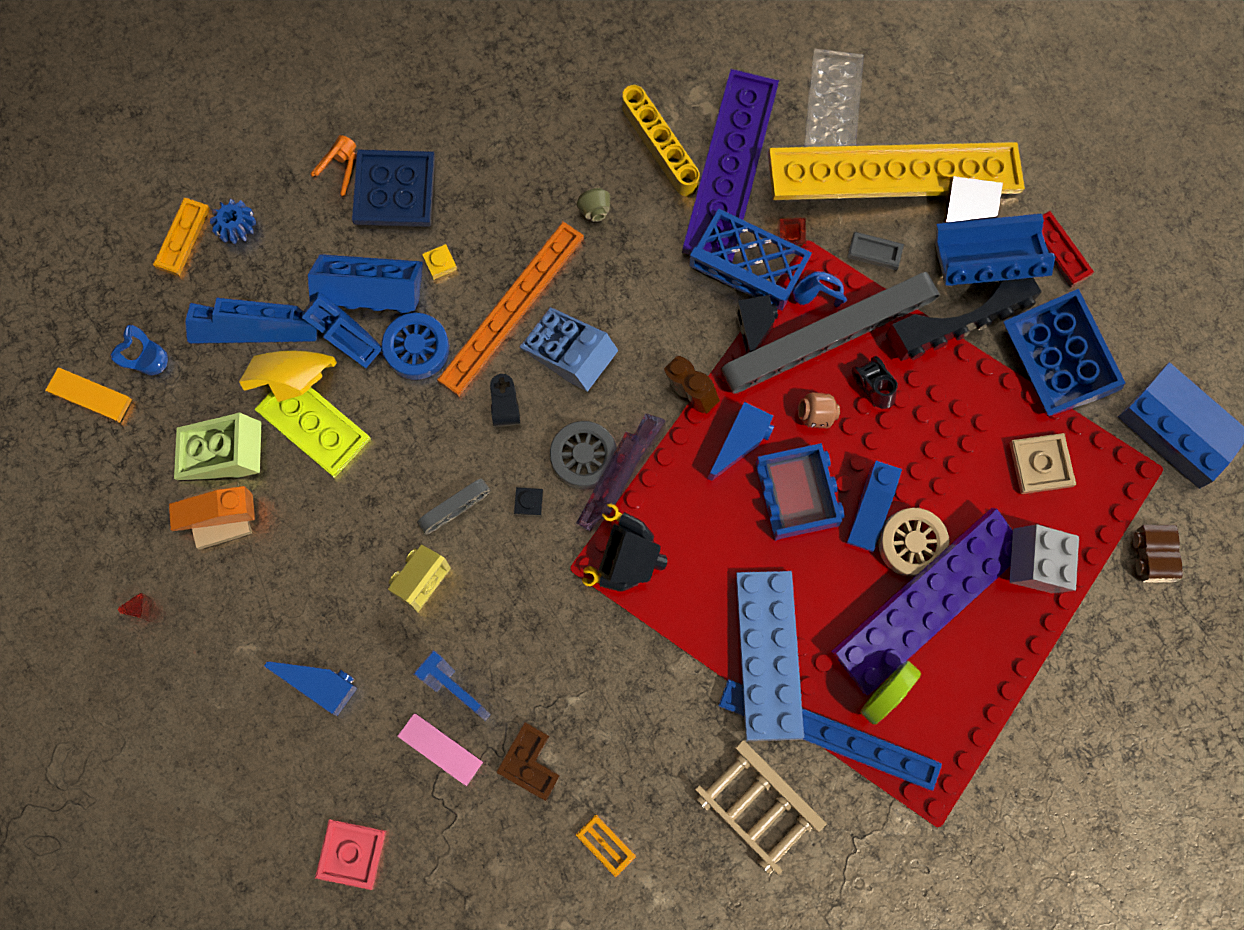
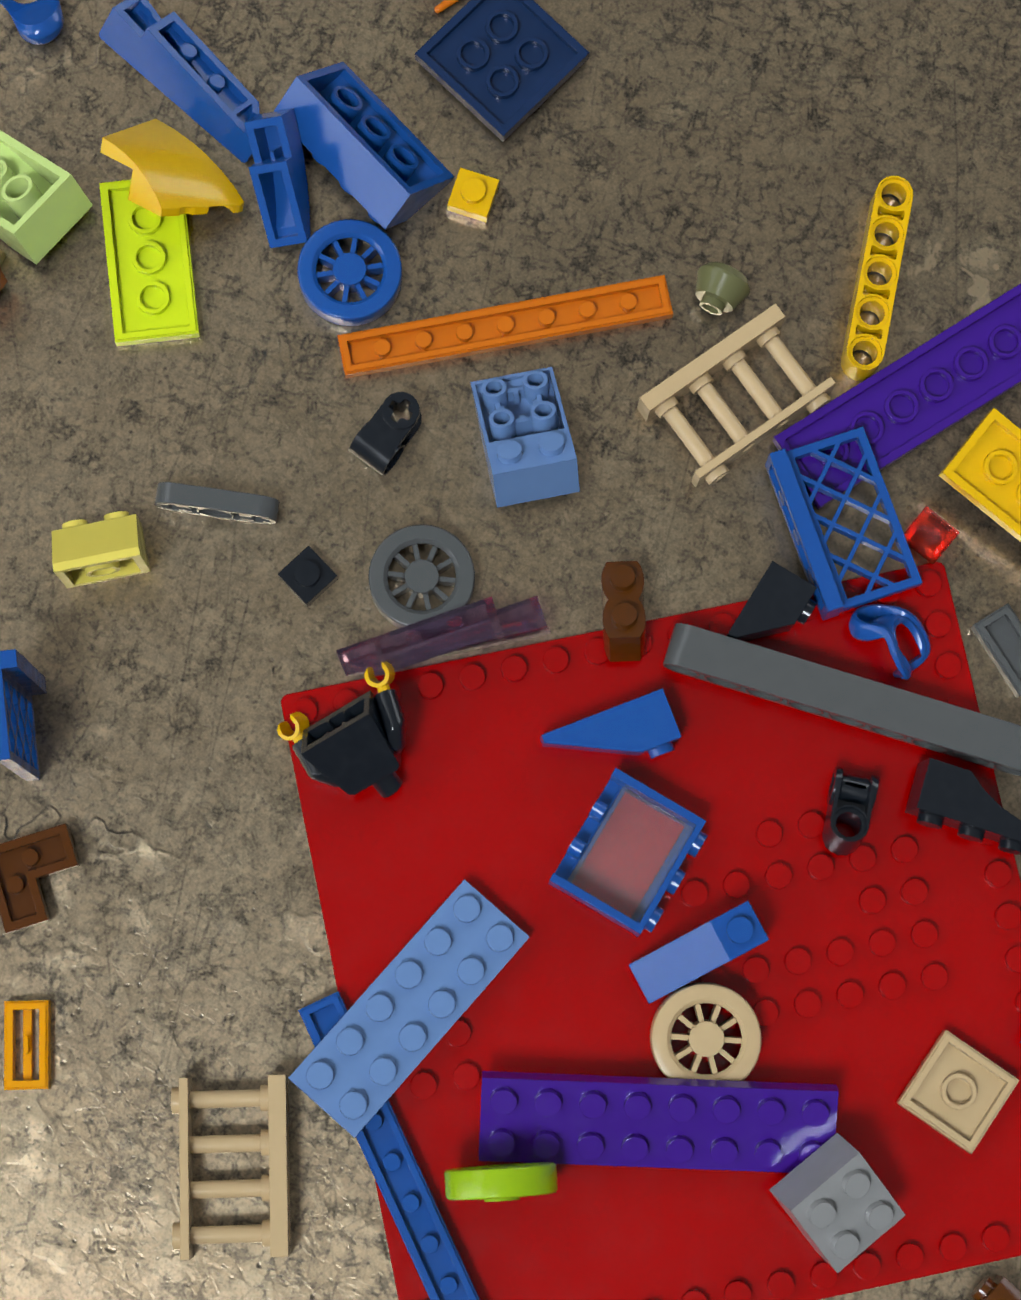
camera: 40 degrees right, 5 degrees up
nougat head [798,393,840,428] -> none
none -> tan fence [637,303,836,488]

